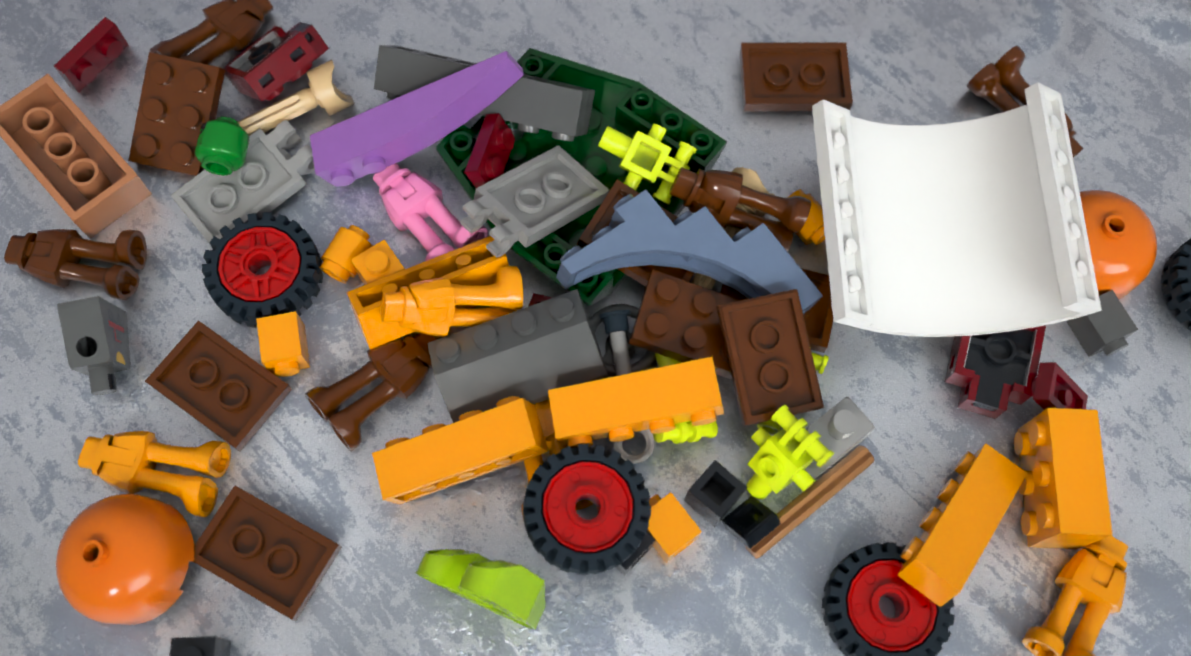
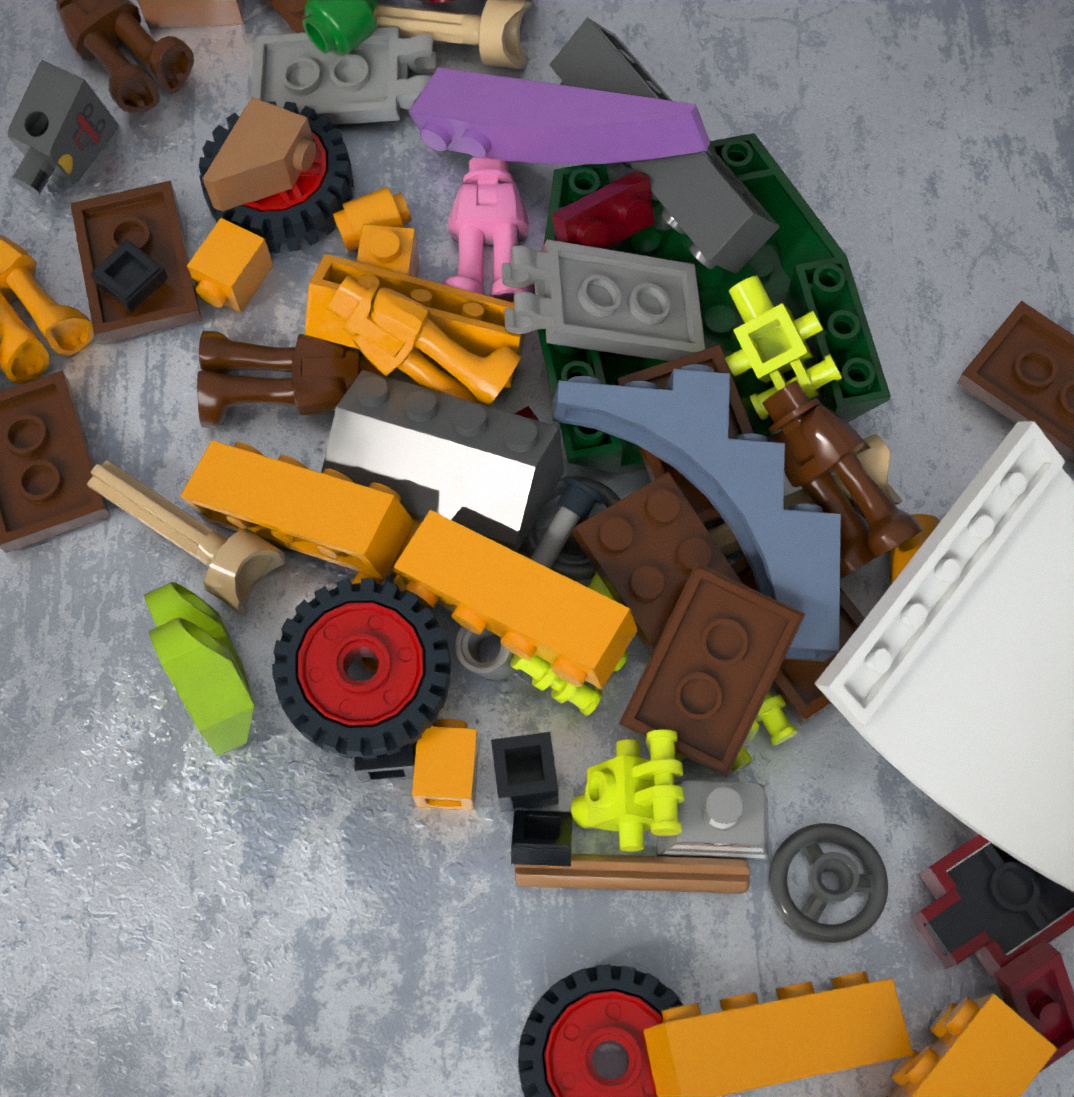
camera: 45 degrees right, 0 degrees up
none -> tan piece [87,460,285,615]
none -> black tile [90,239,168,313]
none -> medium nougat slope [203,97,316,212]
none -> dark grey piece [769,823,888,943]

